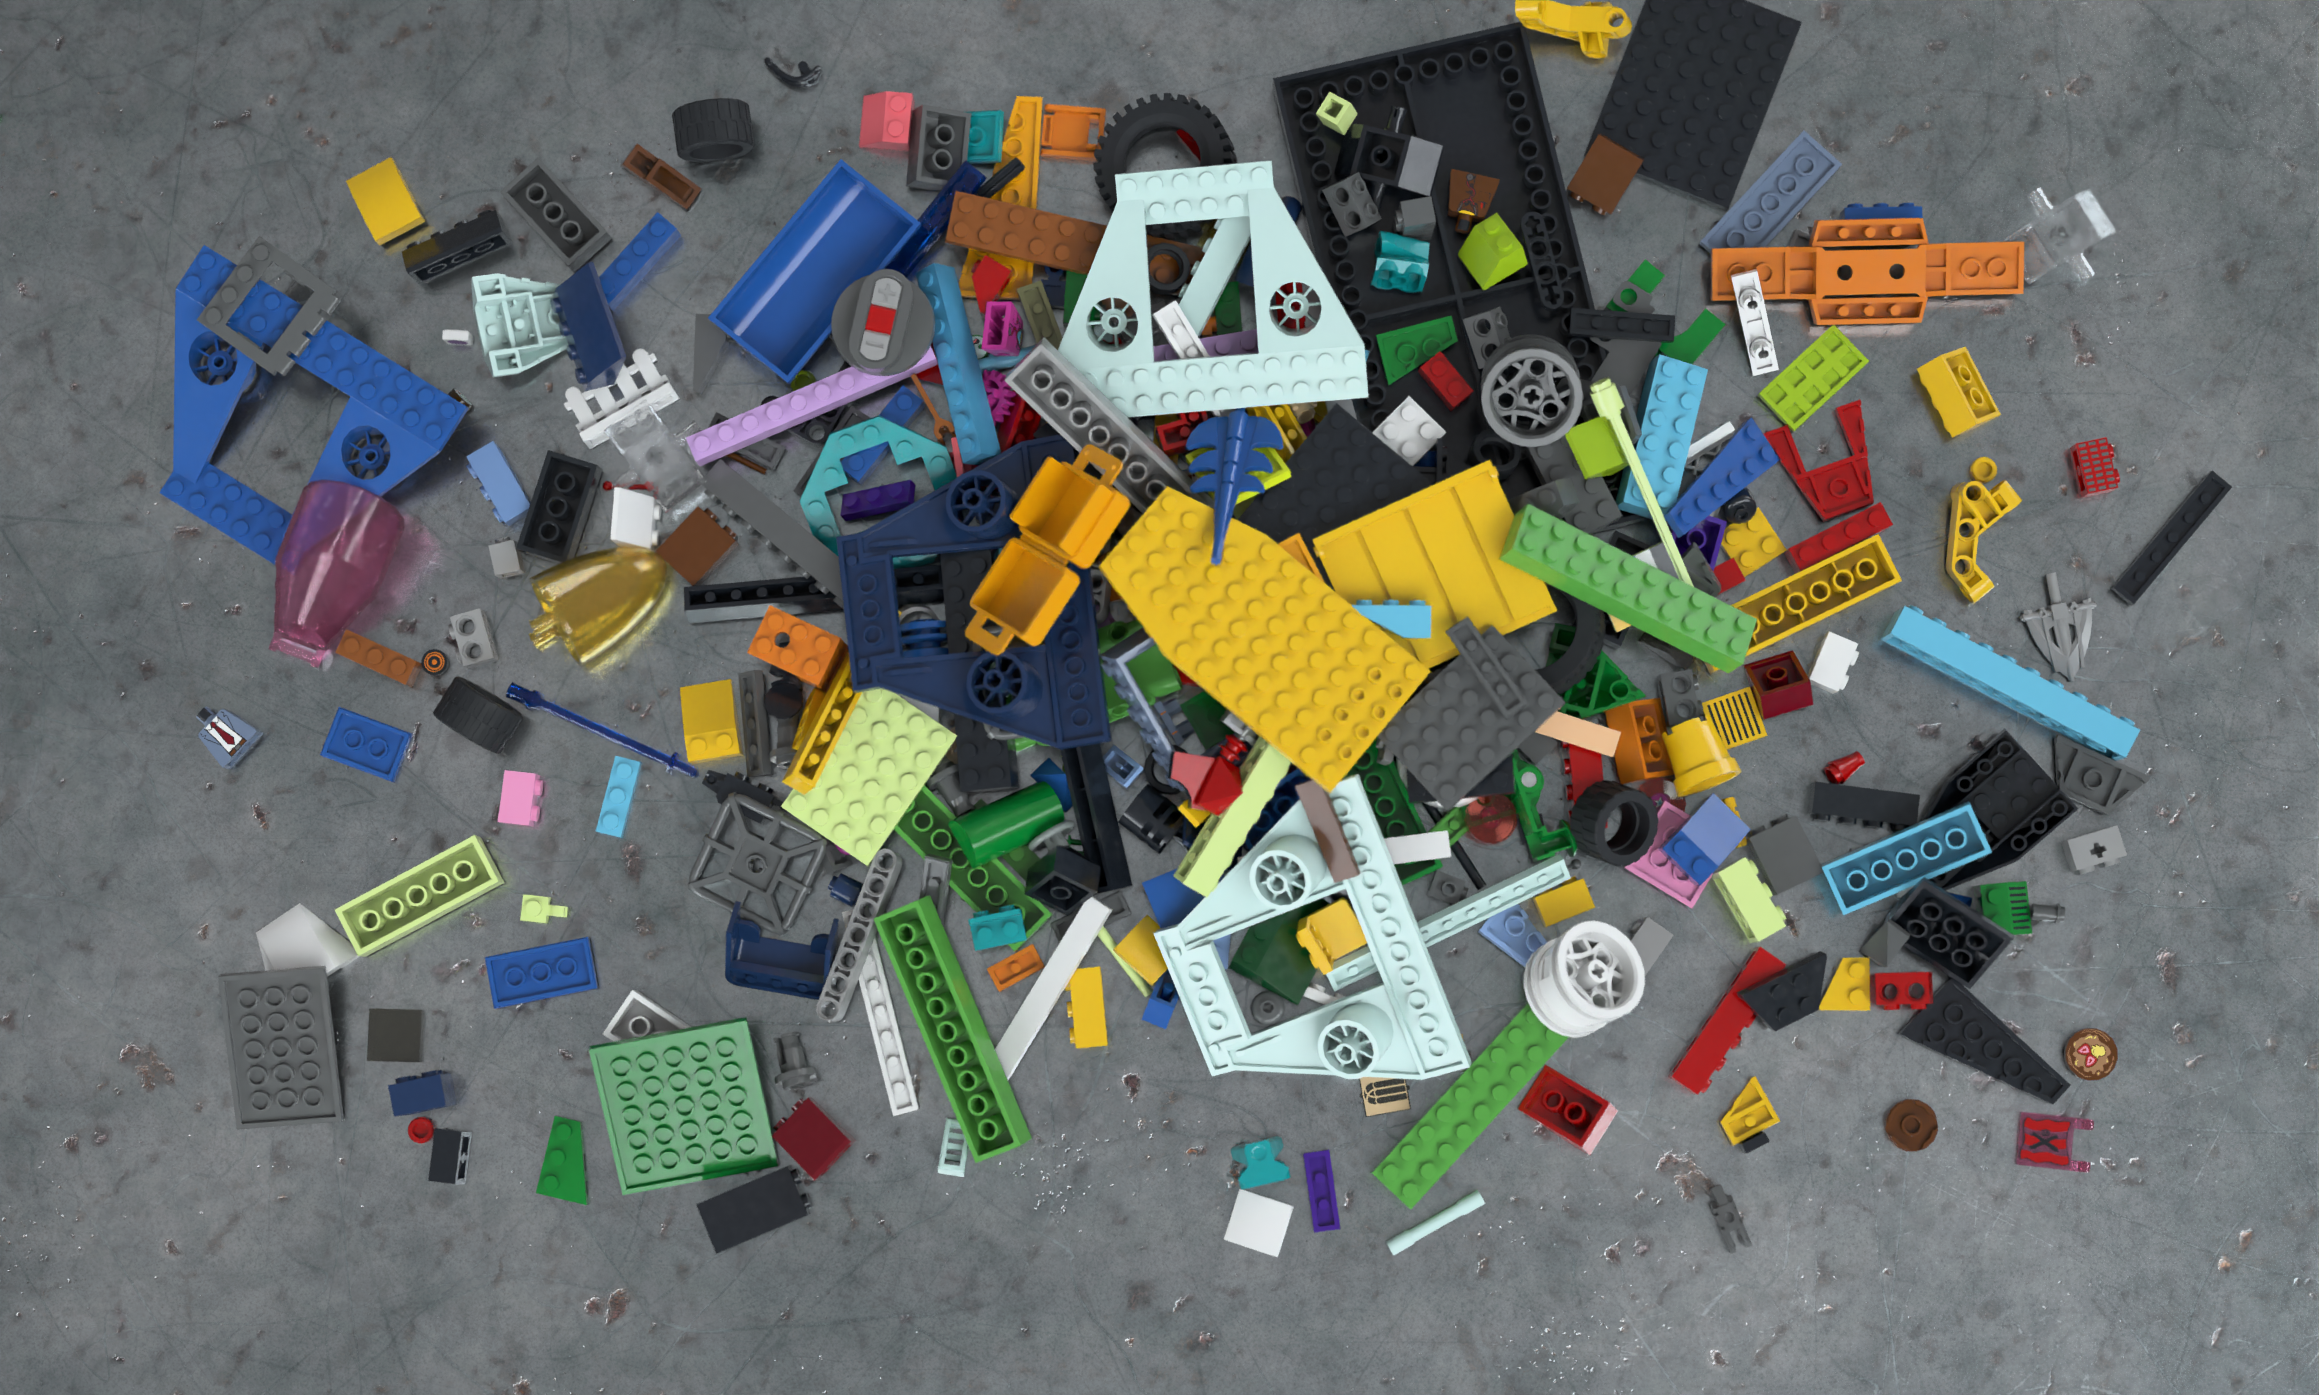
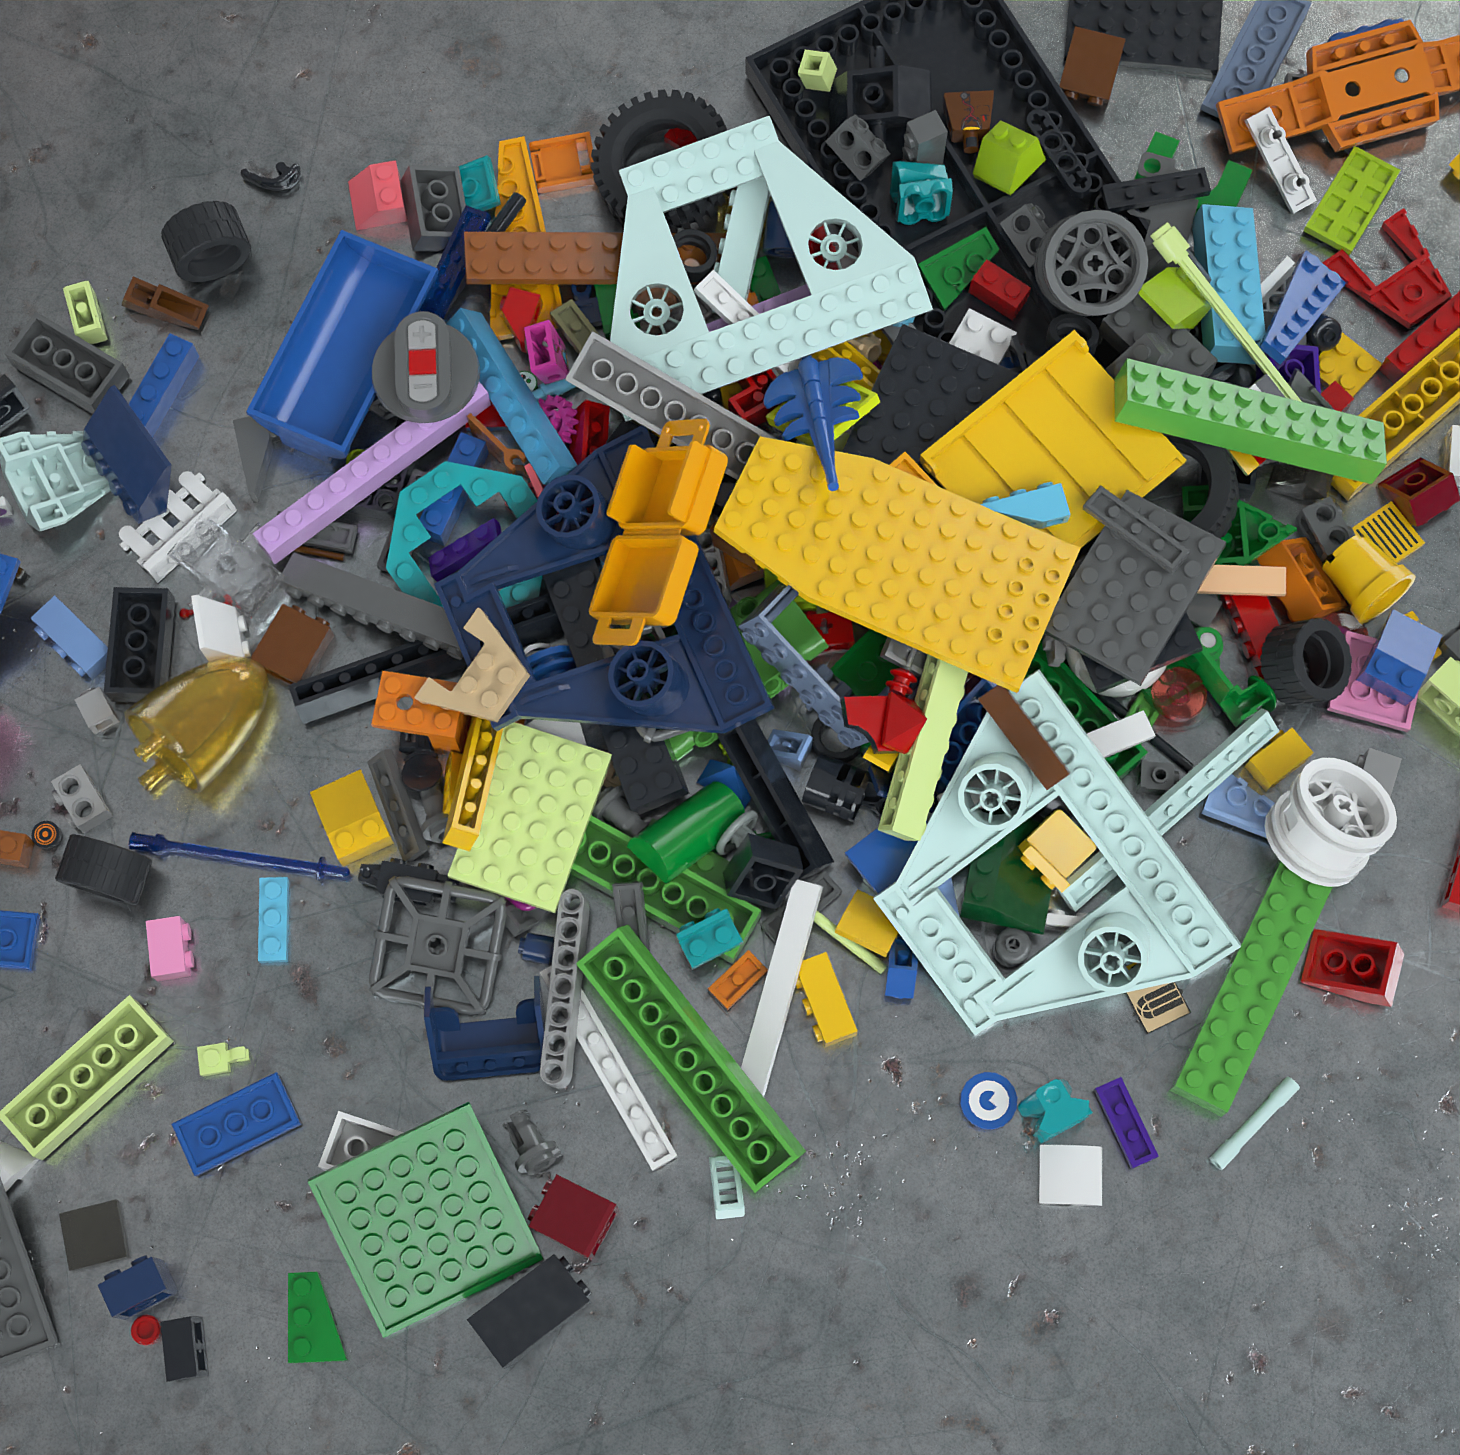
camera: 20 degrees left, 10 degrees down
none -> yellowish green brick [63,281,108,345]
none -> tan wing [414,608,530,722]
none -> blue tile [960,1072,1018,1130]

